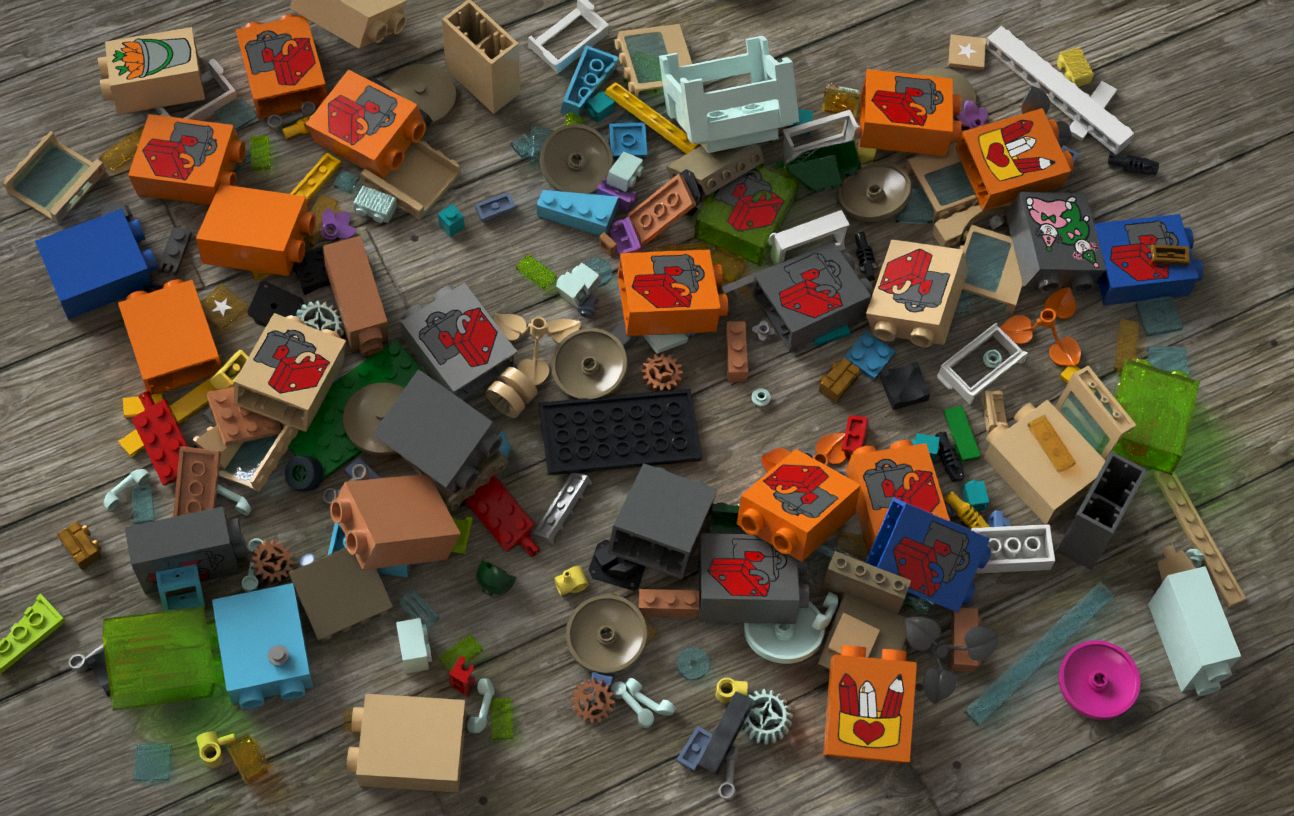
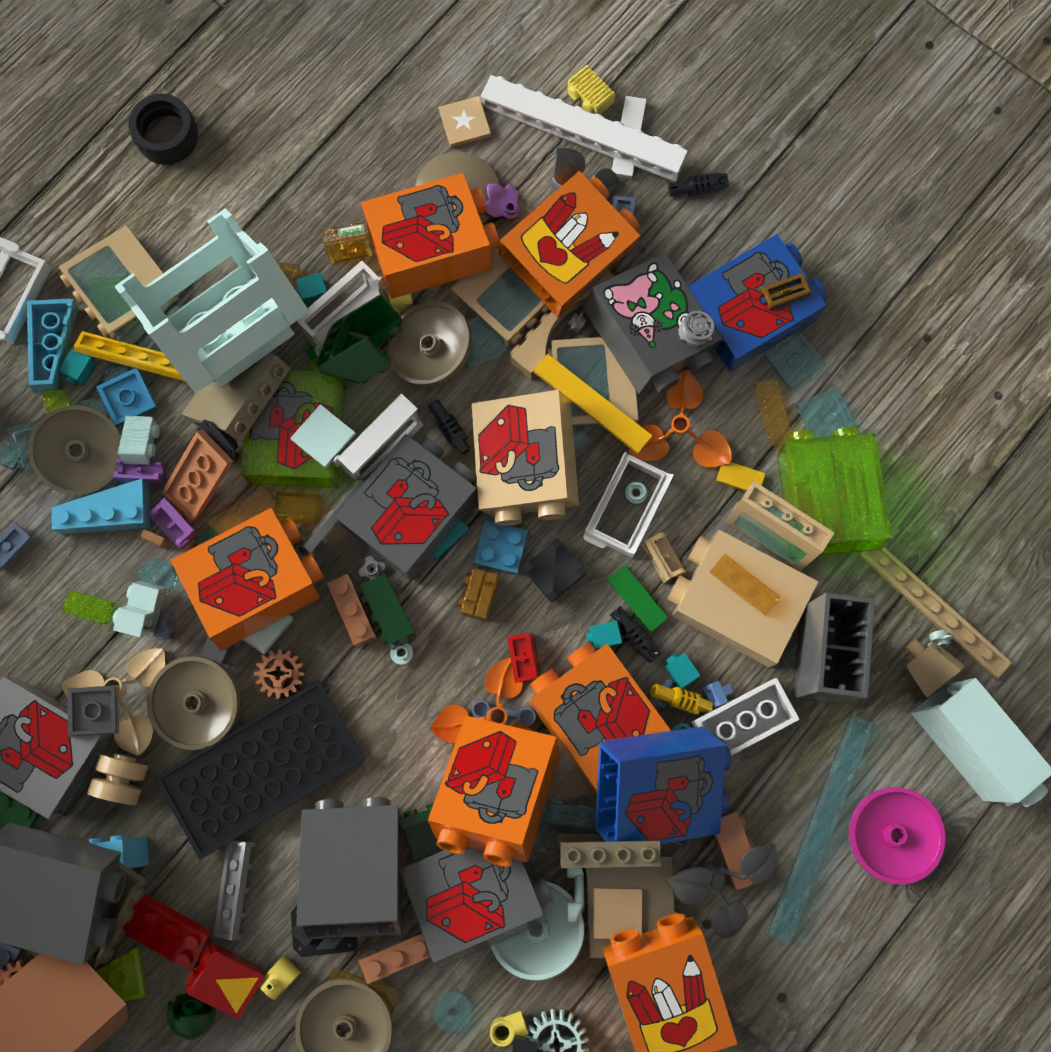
camera: 20 degrees left, 15 degrees up
none -> dark grey tile [67,685,119,737]
none -> red brick [186,943,265,1019]
none -> light aqua tile [290,404,356,468]
none -> dark green brick [360,573,417,650]
none -> yellow tile [533,354,652,454]
none -> light grey wheel [678,311,714,347]

